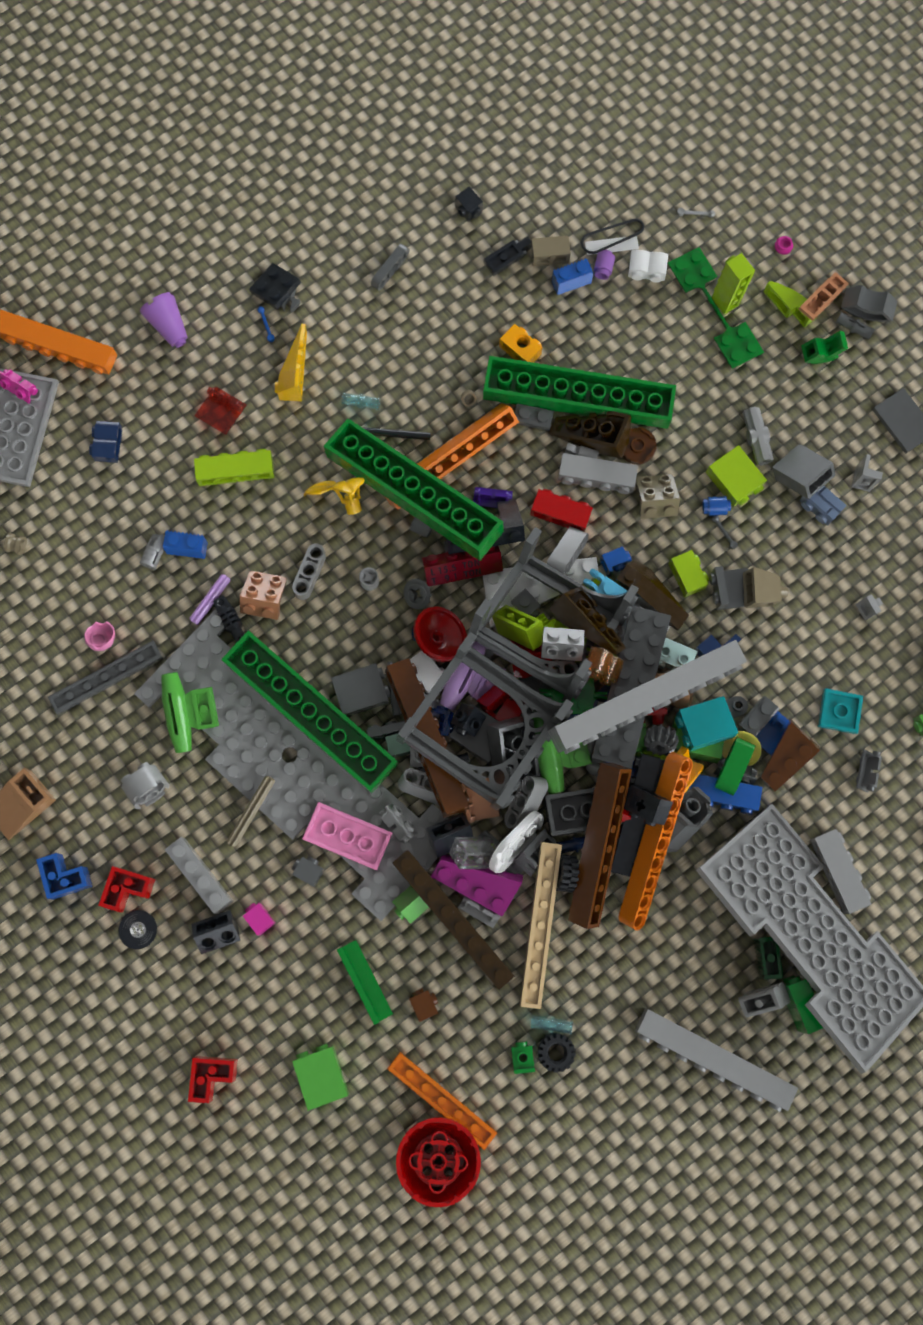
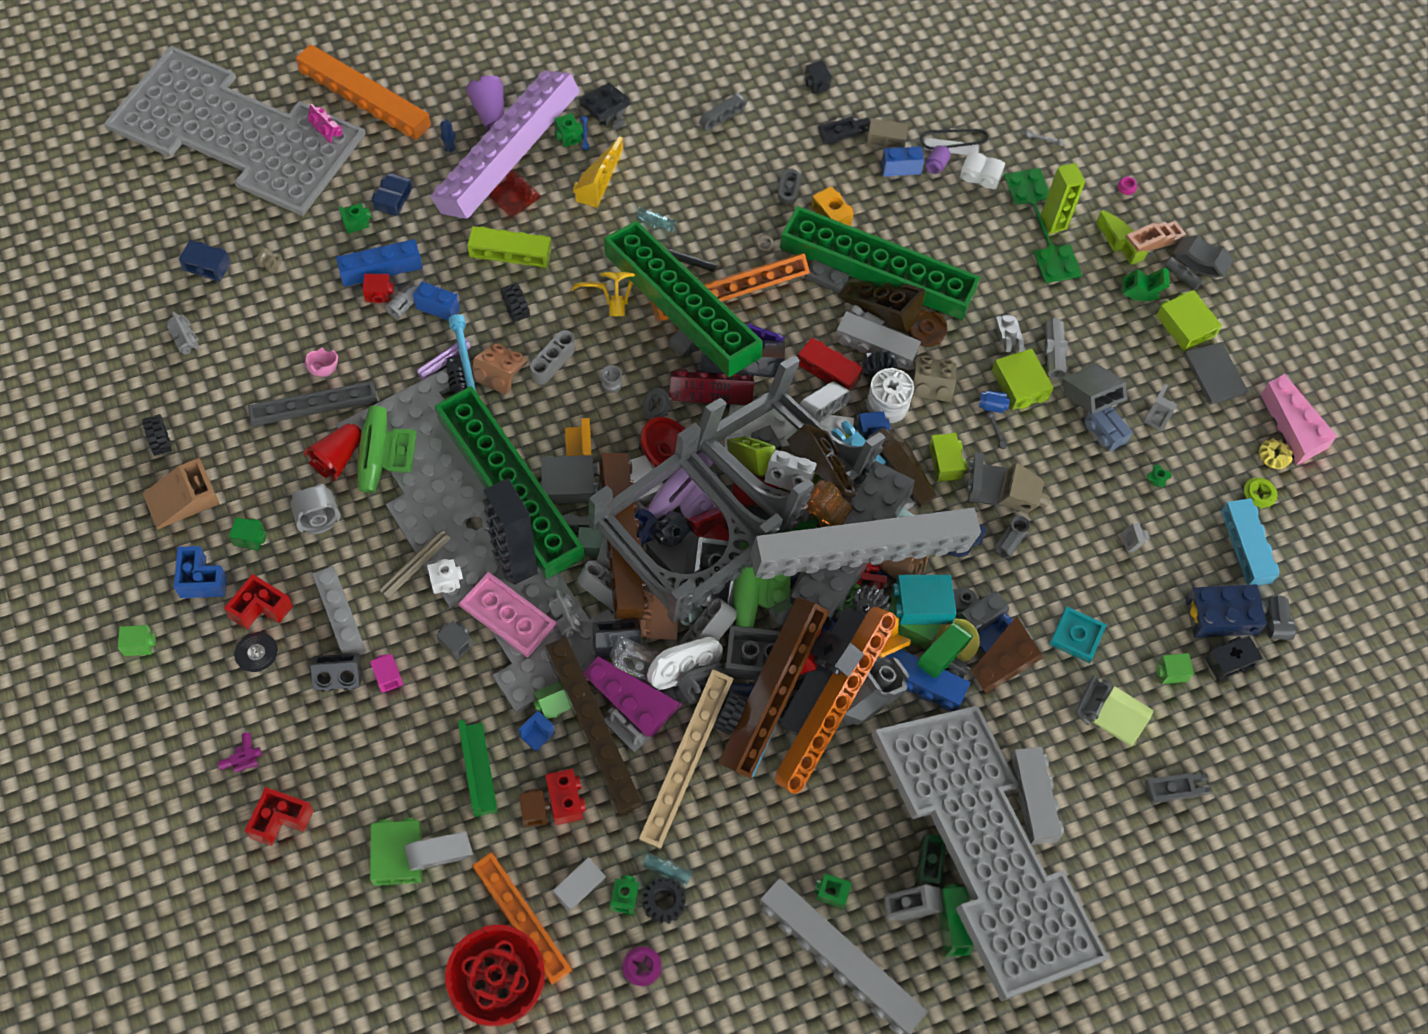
camera: 15 degrees right, 15 degrees down
none -> bright green brick [118,625,156,656]
none -> magenta piece [217,733,263,773]
none -> green brick [229,517,267,551]
none -> red cone [303,423,362,482]
none -> blue brick [336,239,423,287]
none -> green brick [338,203,371,234]
none -> red brick [363,274,394,303]
none -> light grey beam [404,832,473,871]
none -> white brick [427,559,463,594]
none -> lavender brick [430,70,580,219]
none -> dark blue axle [440,119,456,153]
none -> medium azure piece [448,314,476,391]
none -> black brick [482,478,538,585]
none -> black tyre [500,282,530,323]
none -> blue panel [518,711,555,751]
none -> red brick [545,769,586,826]
none -> light grey hinge [551,857,606,911]
none -> green brick [554,113,583,148]
none -> light orange panel [565,418,591,456]
none -> magenta gear [623,946,662,987]
none -> dark grey brick [768,598,793,629]
none -> dark grey plate [778,169,801,204]
none -> green brick [814,873,852,910]
none -> black gear [862,350,897,380]
none -> white wheel [866,368,914,423]
none -> dark grey piece [994,516,1030,559]
none -> light grey hinge [995,315,1024,352]
none -> yellowish green slope [1093,686,1154,747]
none -> green plate [1147,464,1172,488]
none -> lime brick [1156,290,1222,352]

